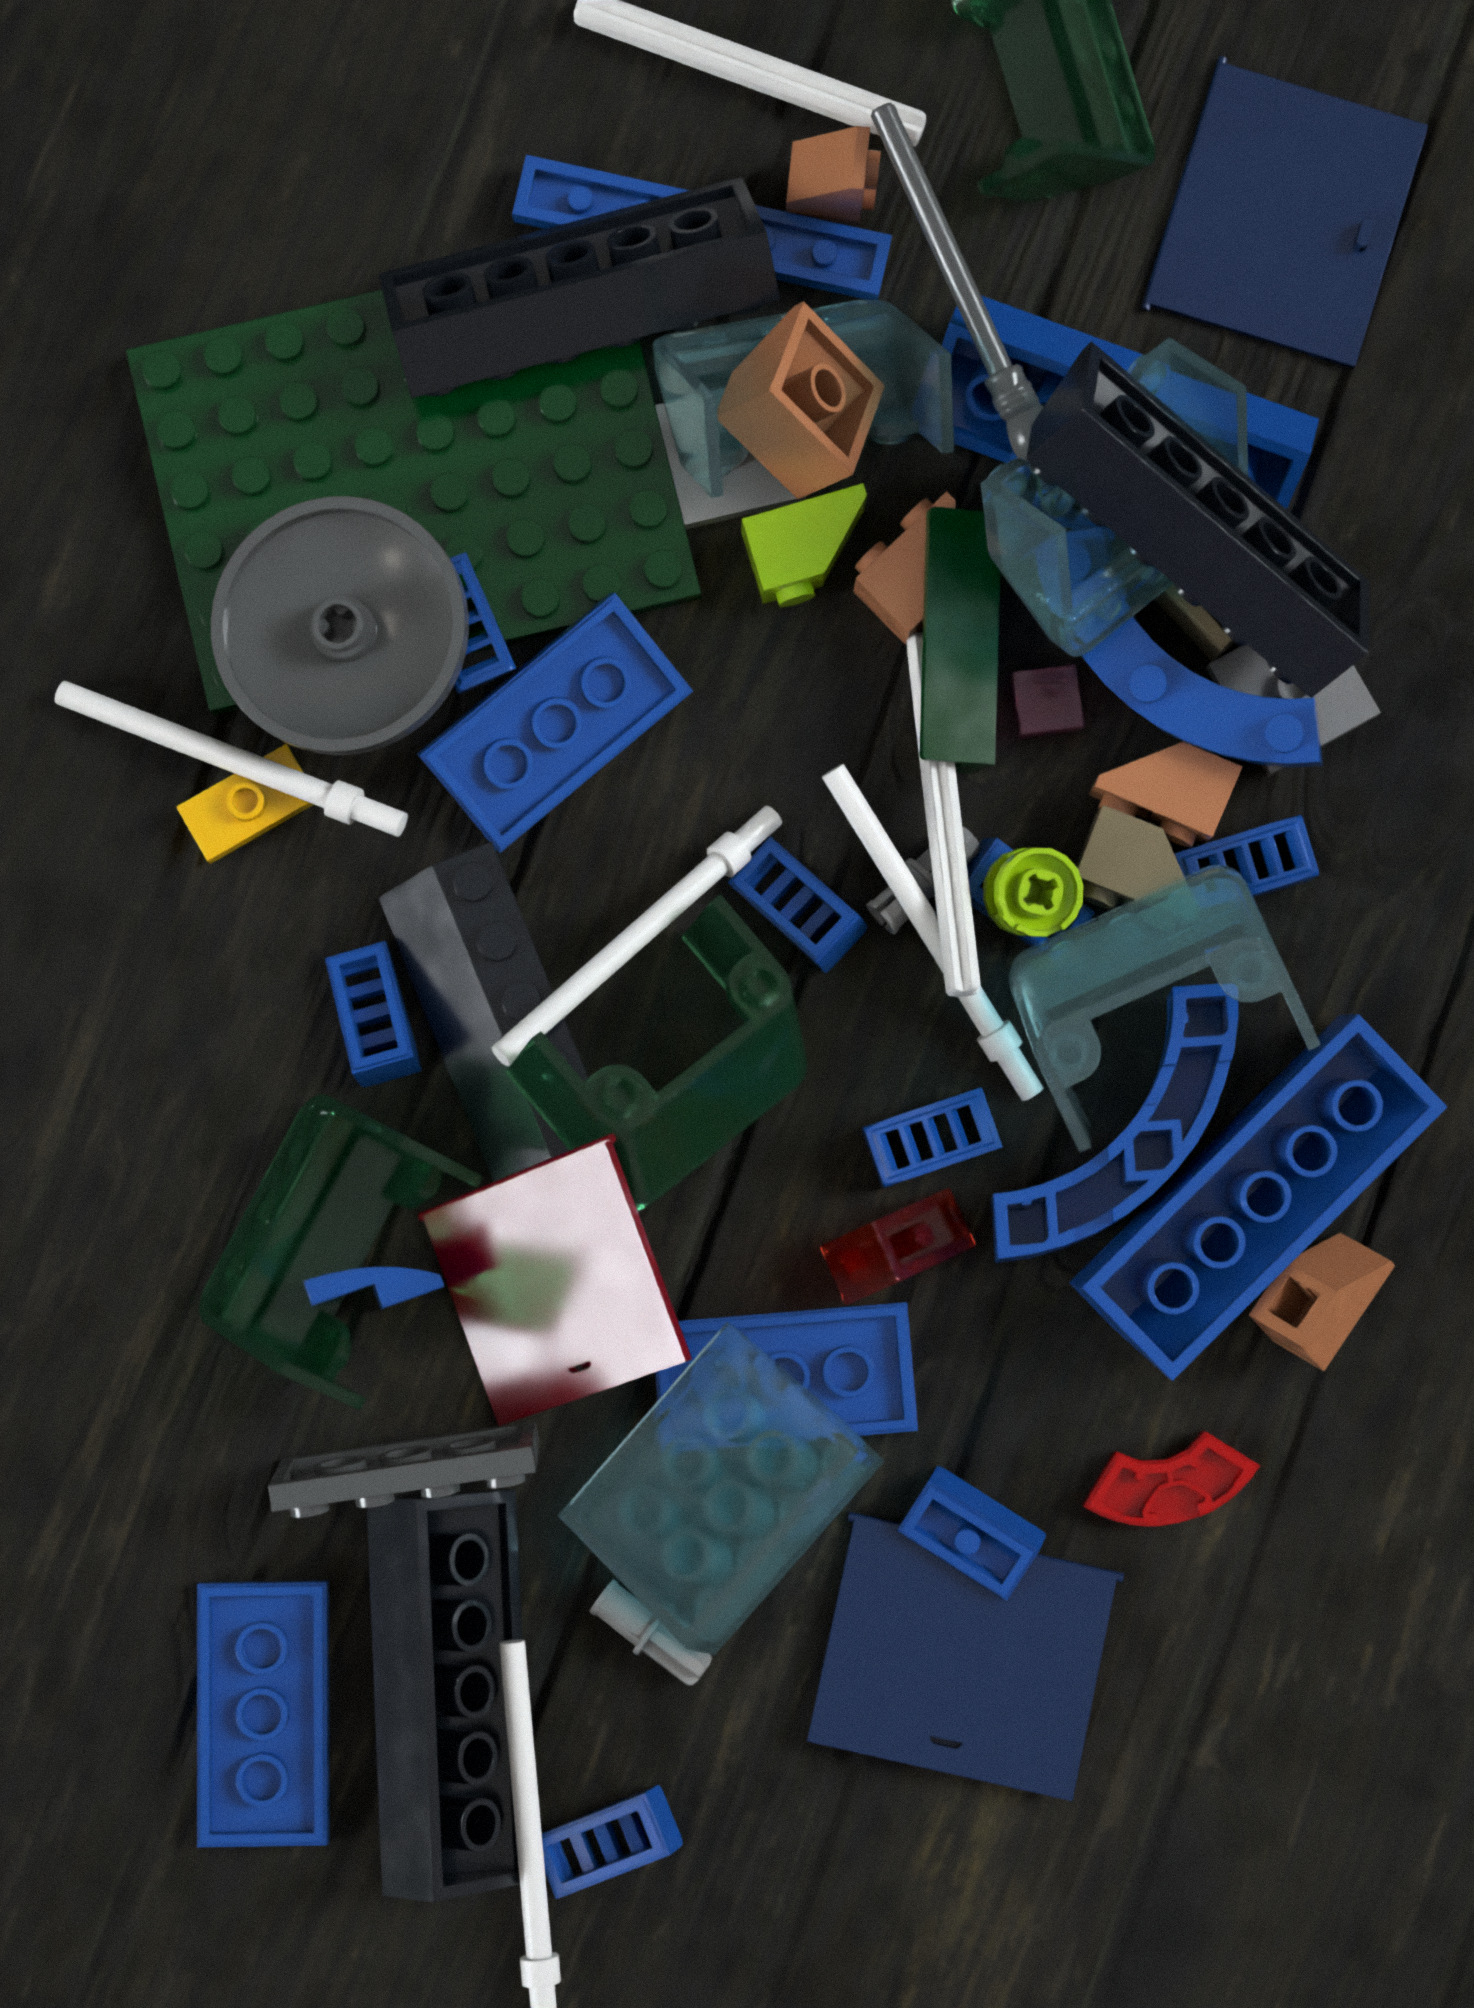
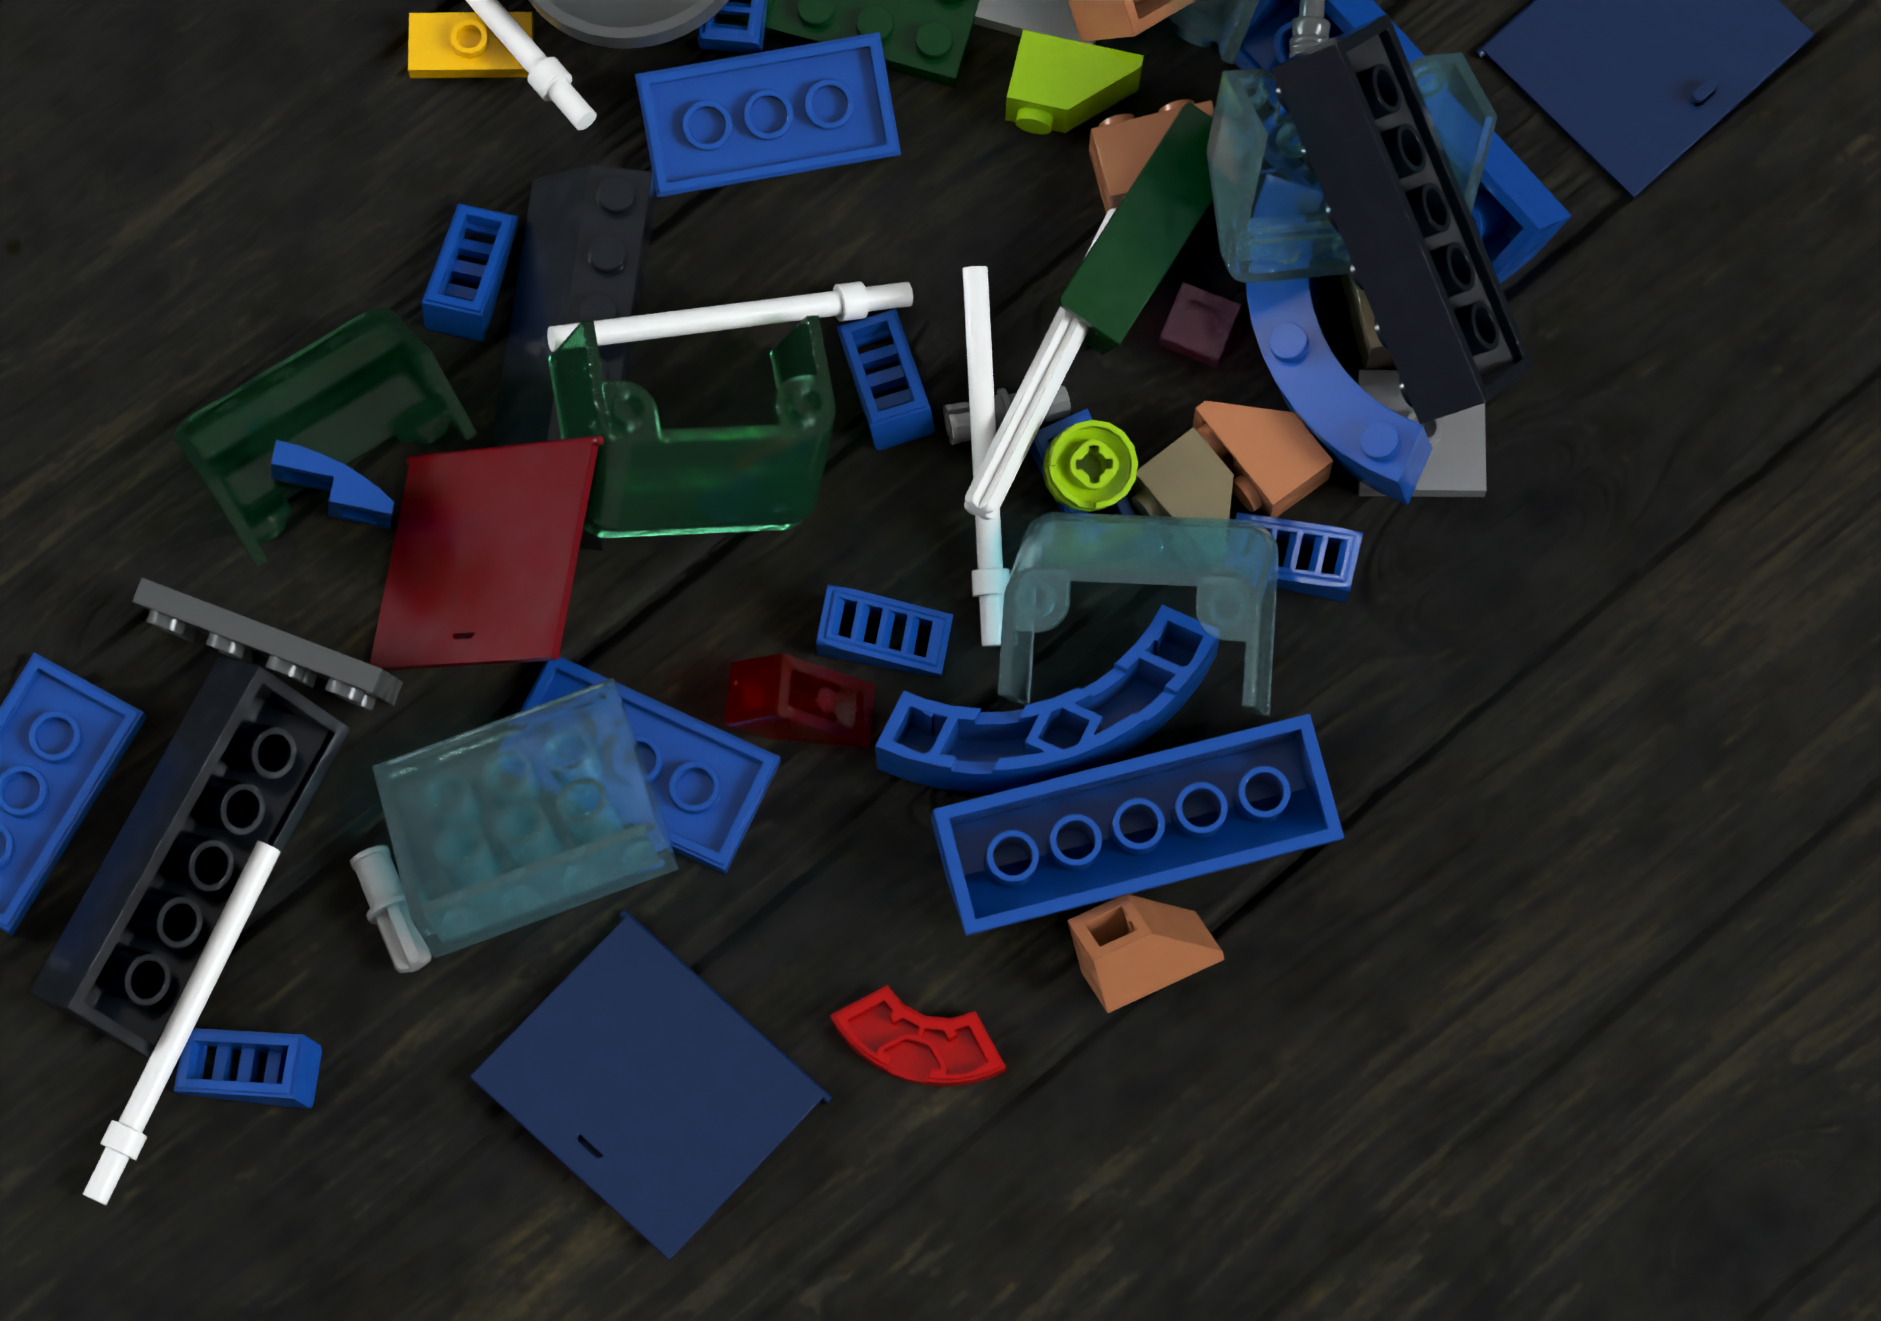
camera: 30 degrees right, 10 degrees down
blue slope [897,1466,1046,1601] -> none

